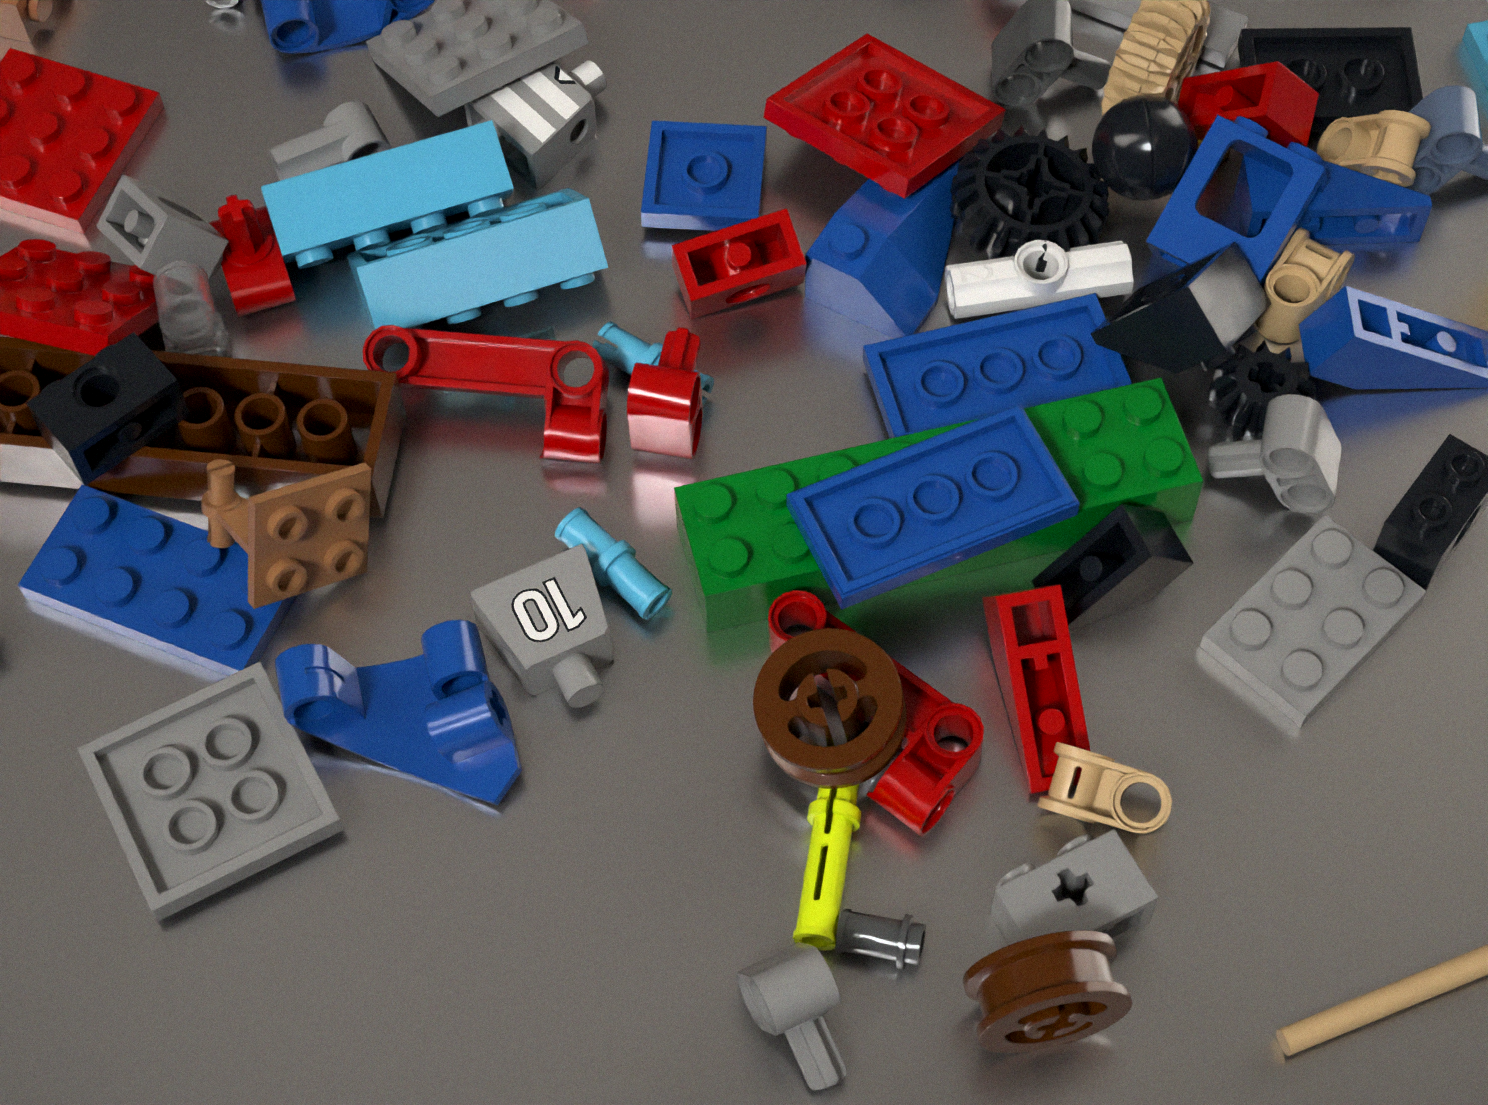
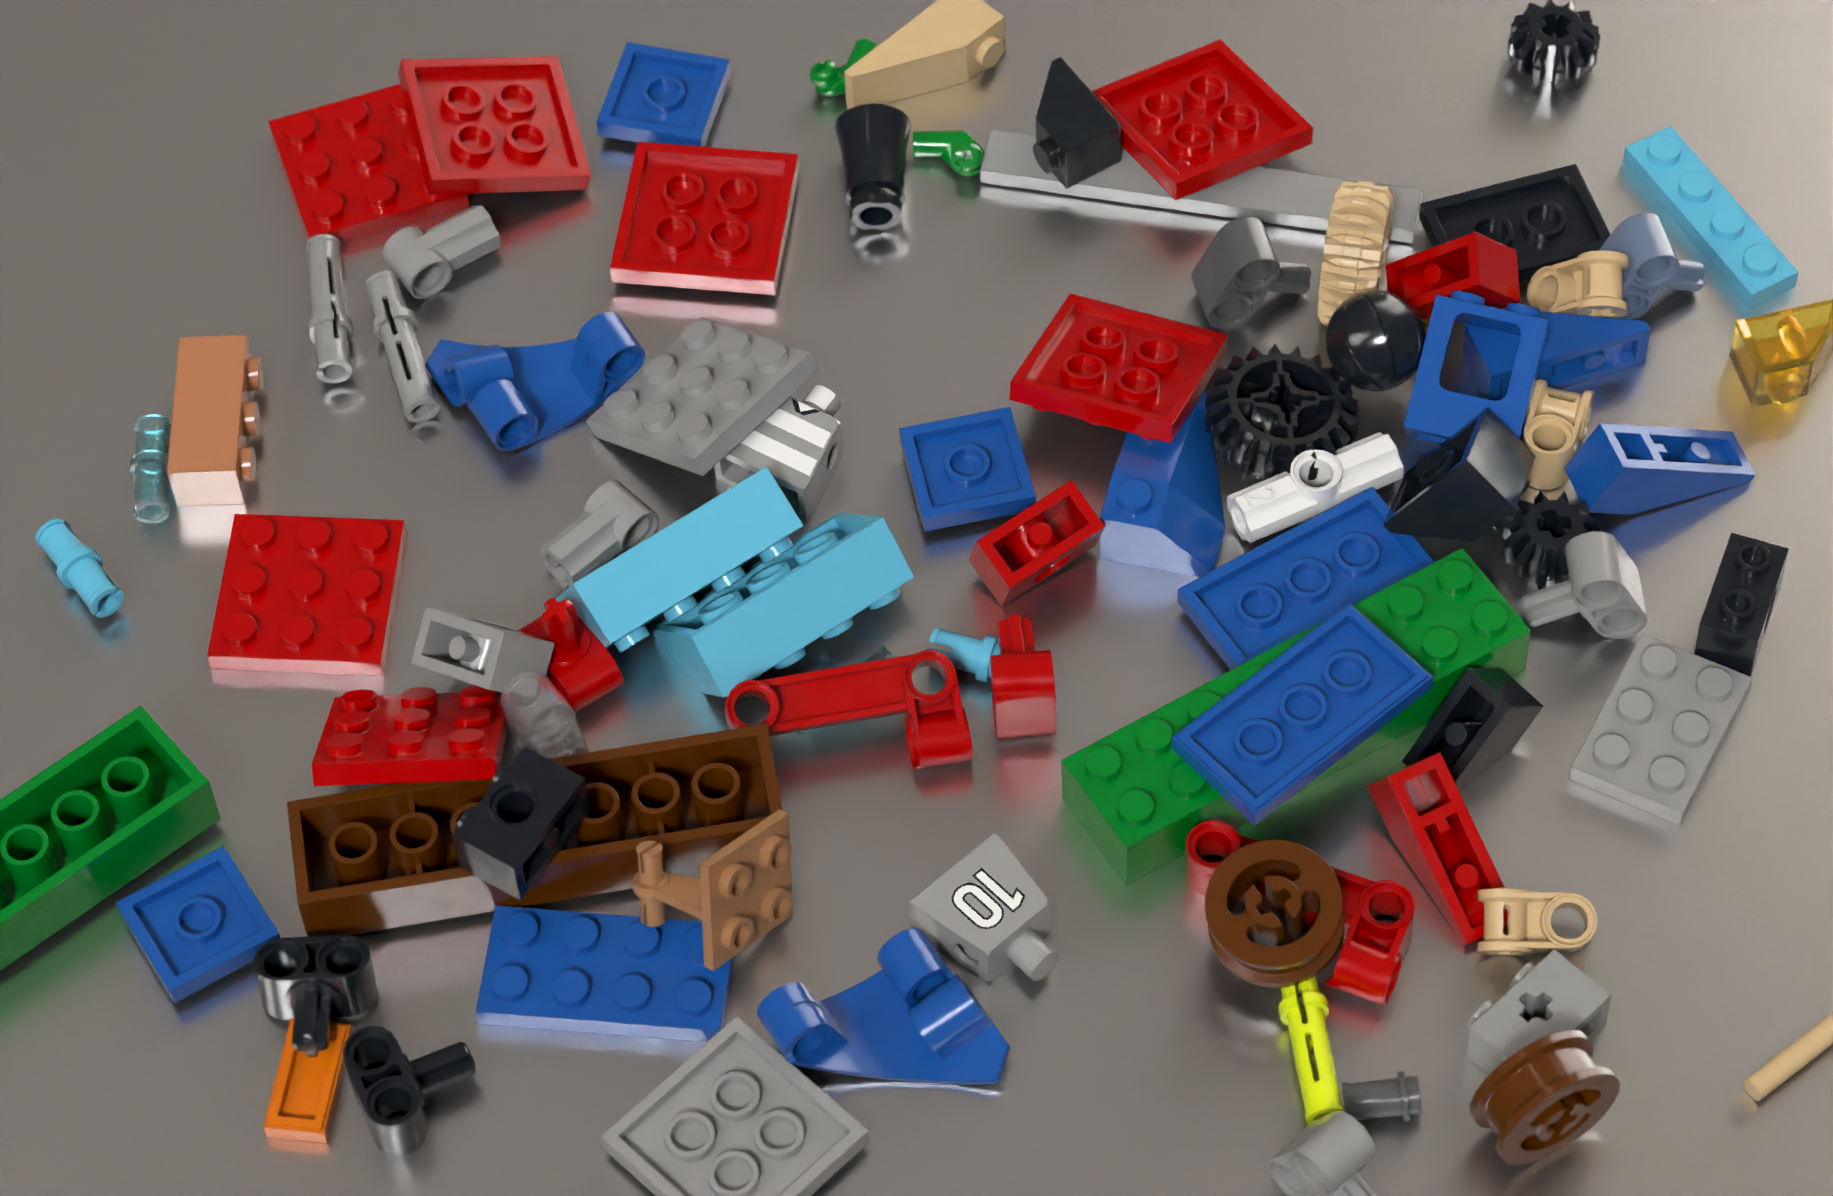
camera: 15 degrees left, 5 degrees down
medium azure pin [555,507,672,620] -> none

